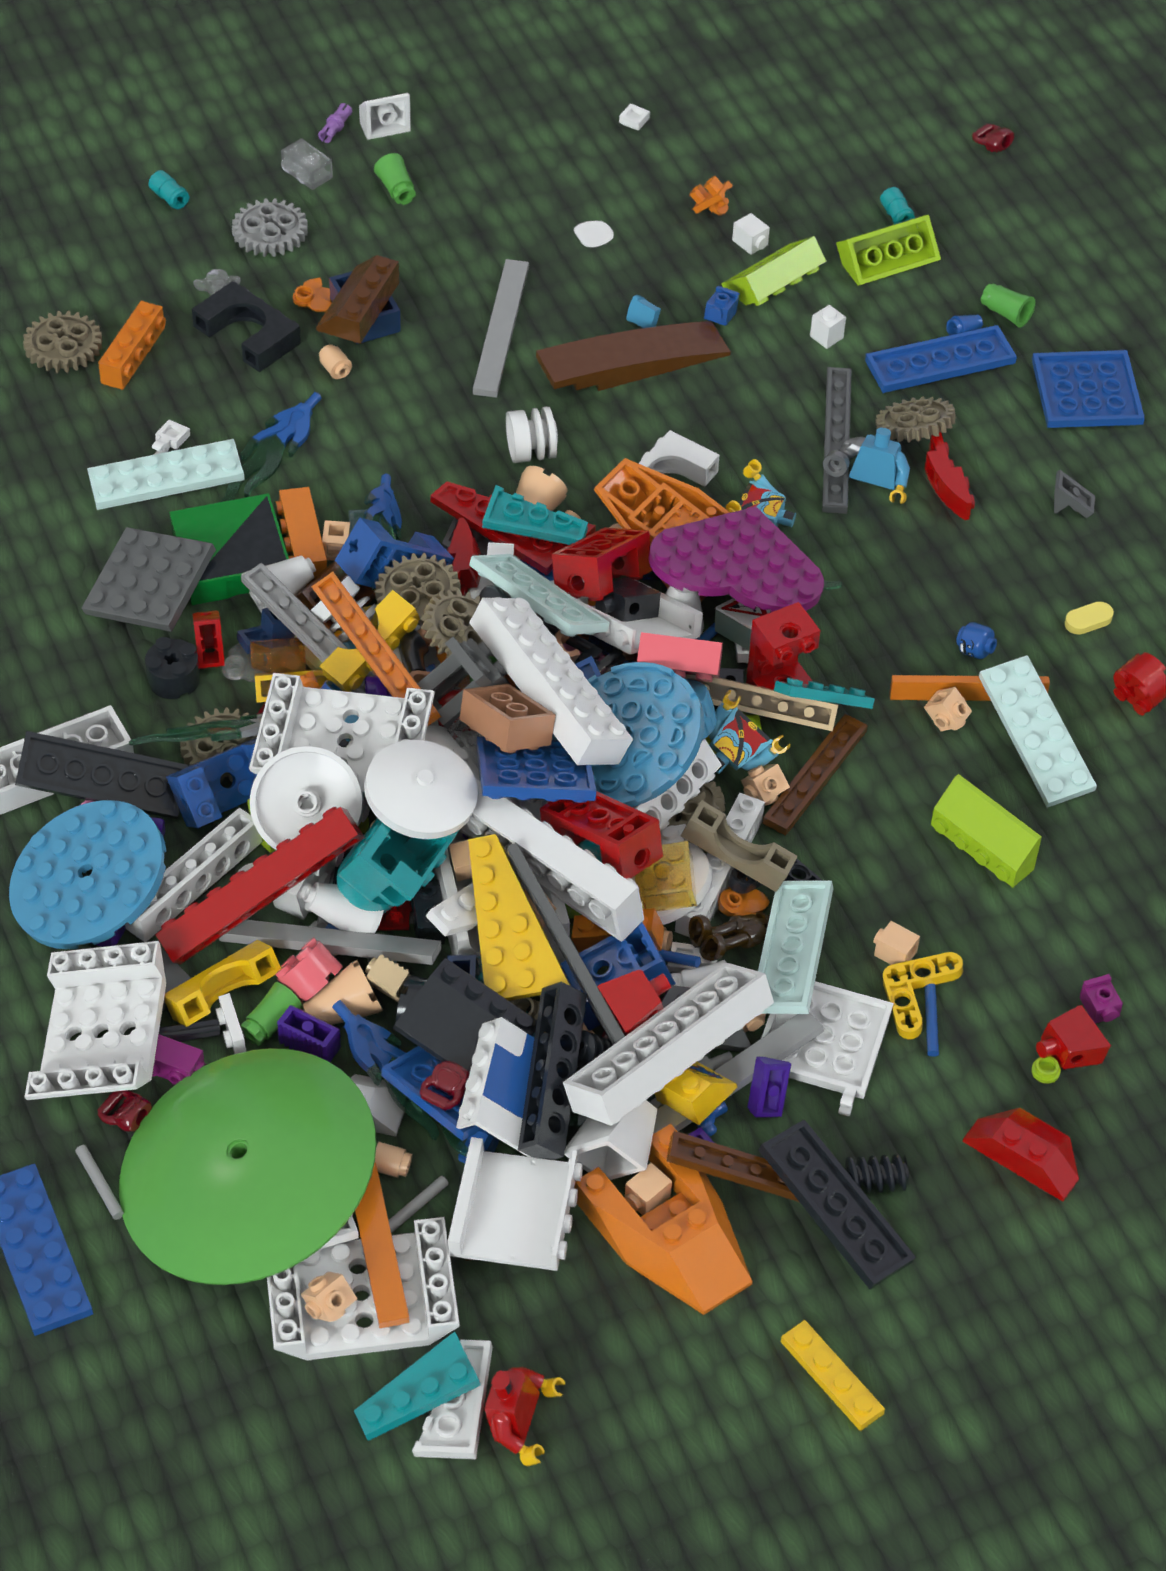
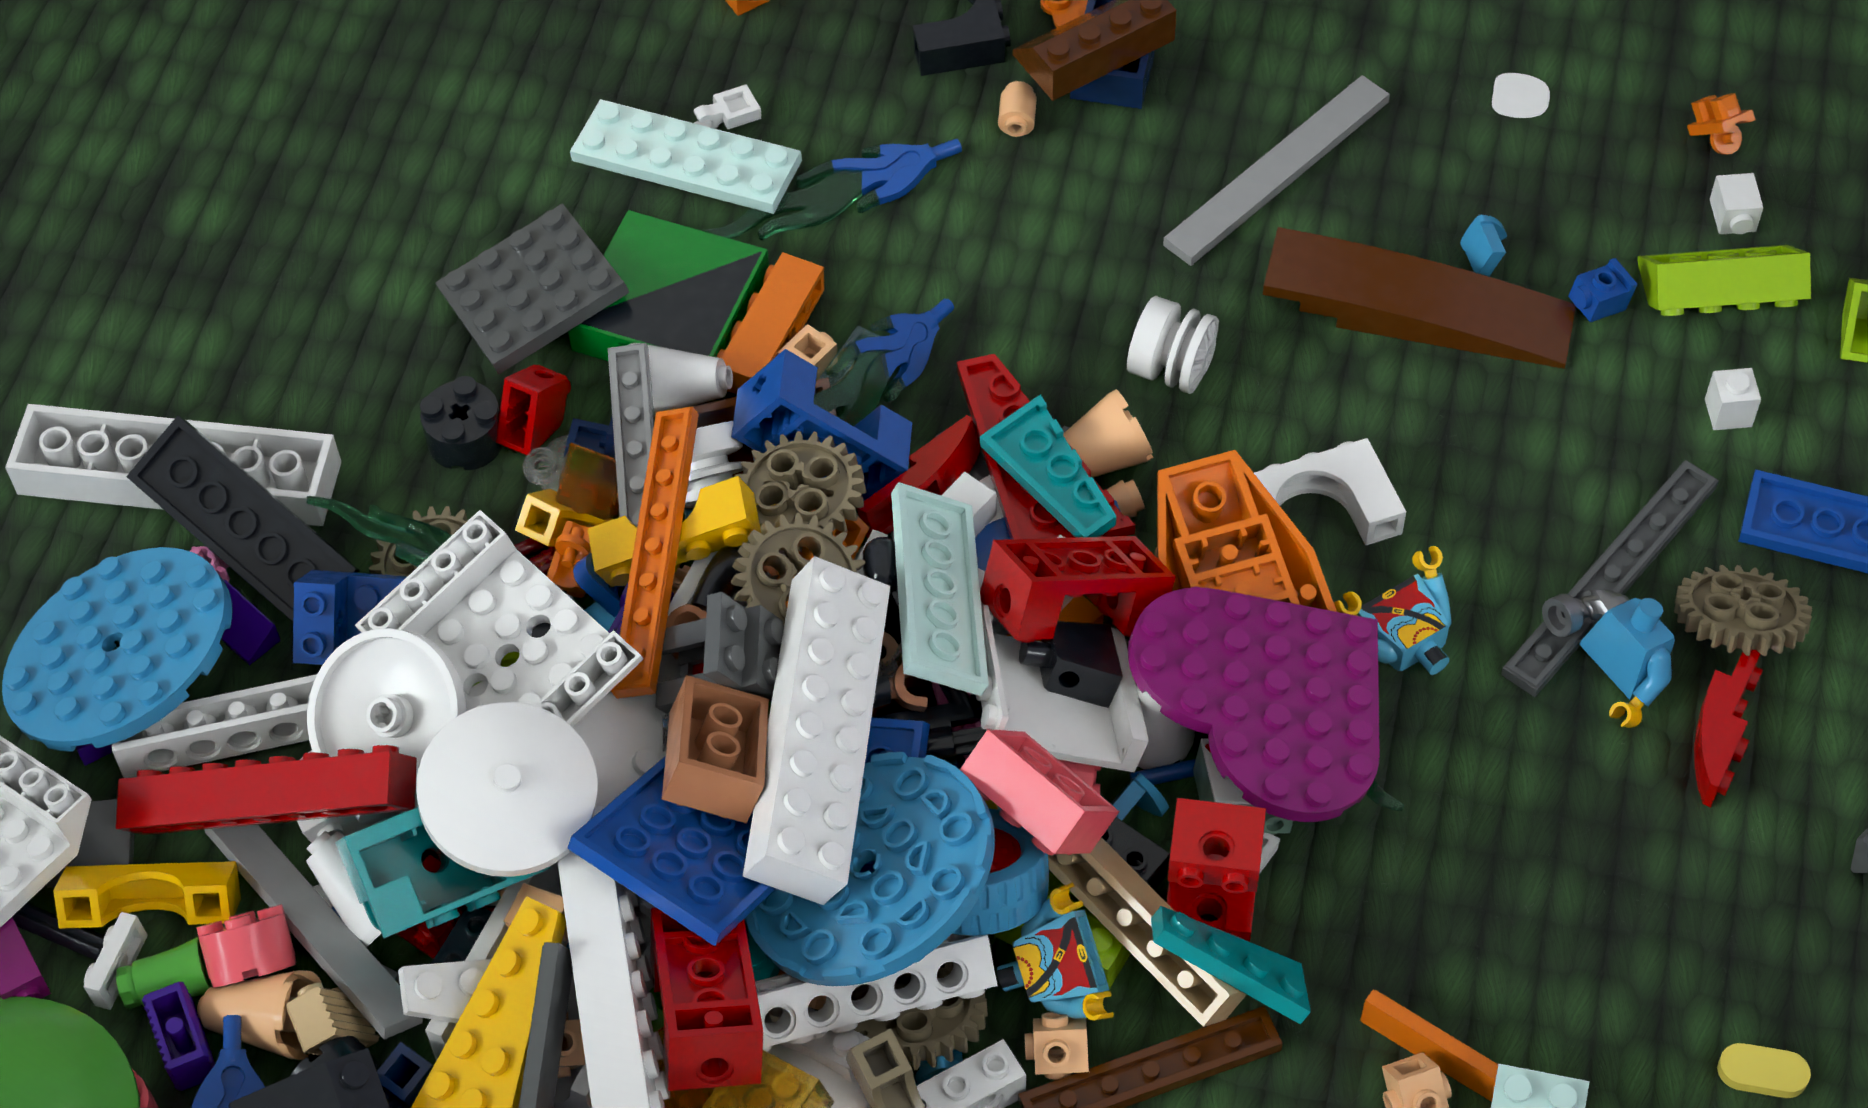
camera: 40 degrees right, 5 degrees up
blue head [956,622,997,659] -> none

